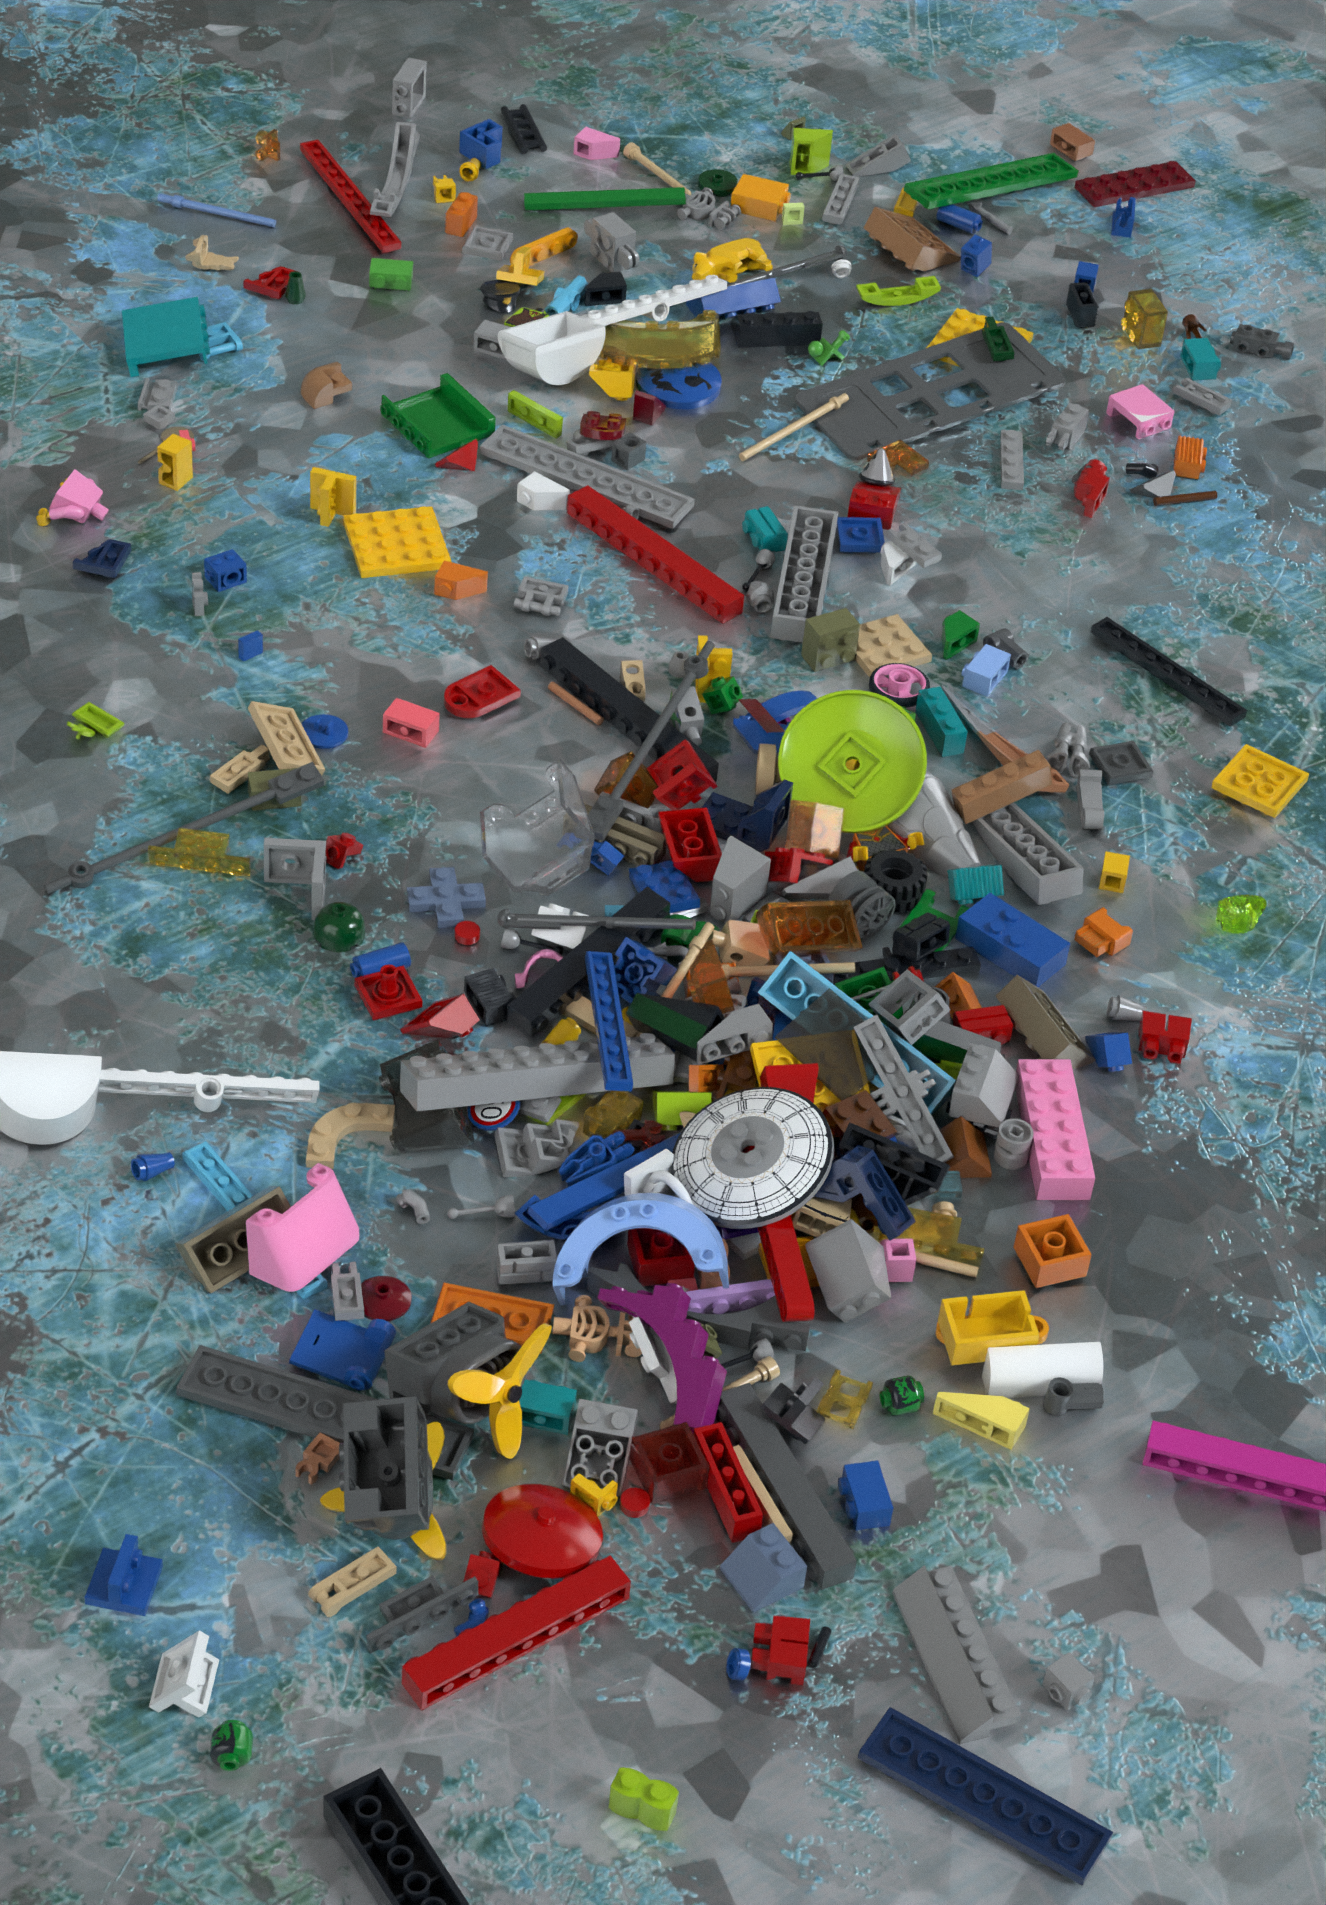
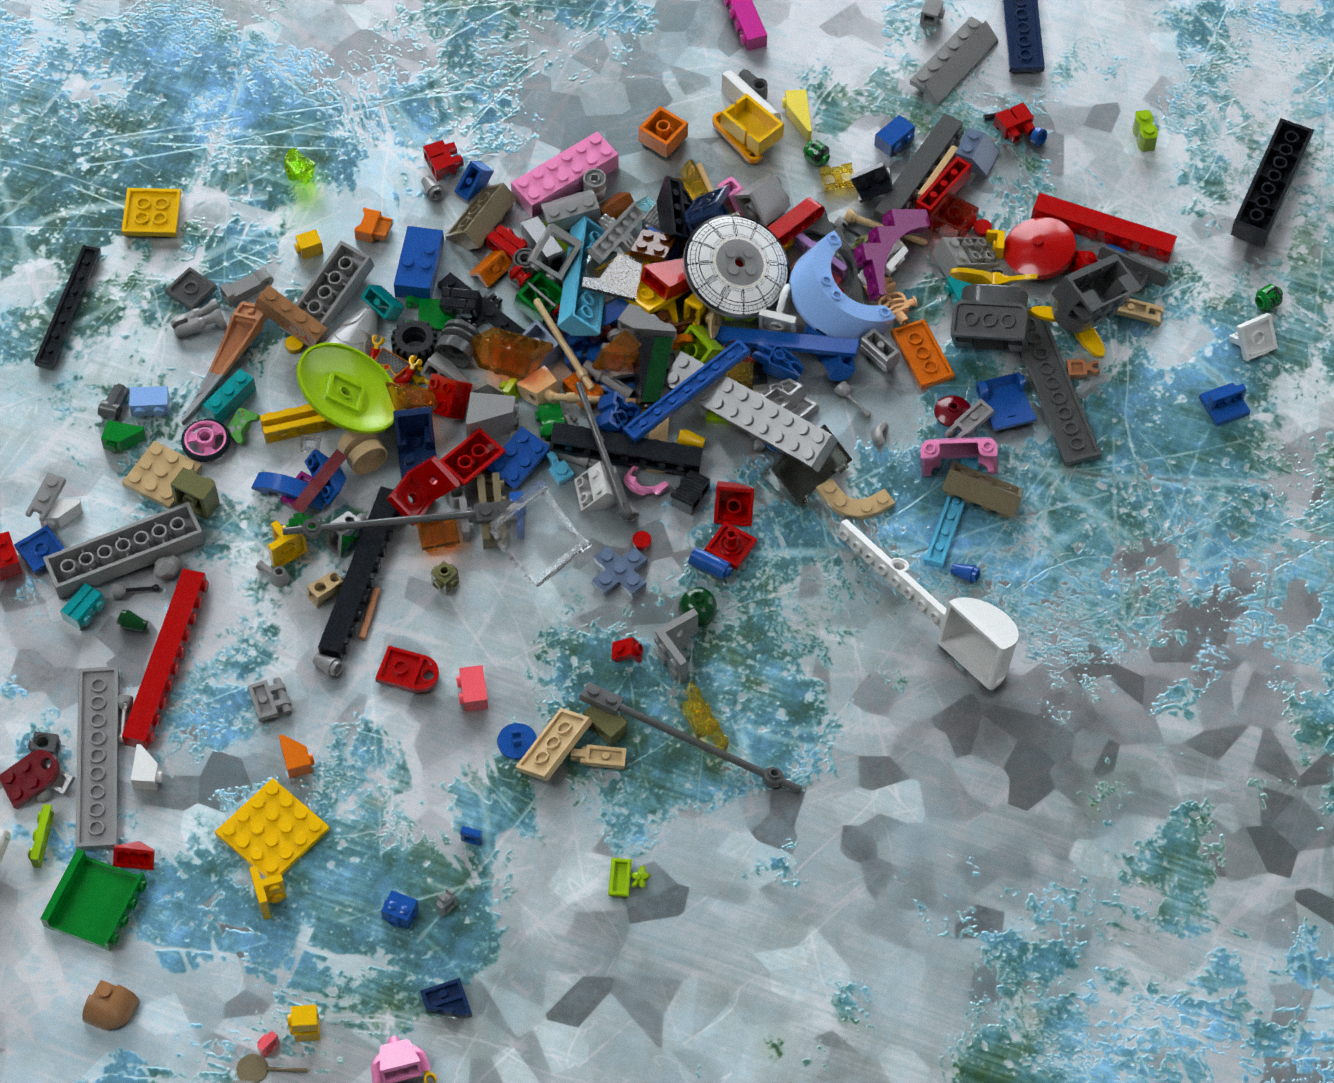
camera: 120 degrees left, 15 degrees up
none -> dark green cone [117,609,148,632]
none -> olive brick [431,561,459,596]

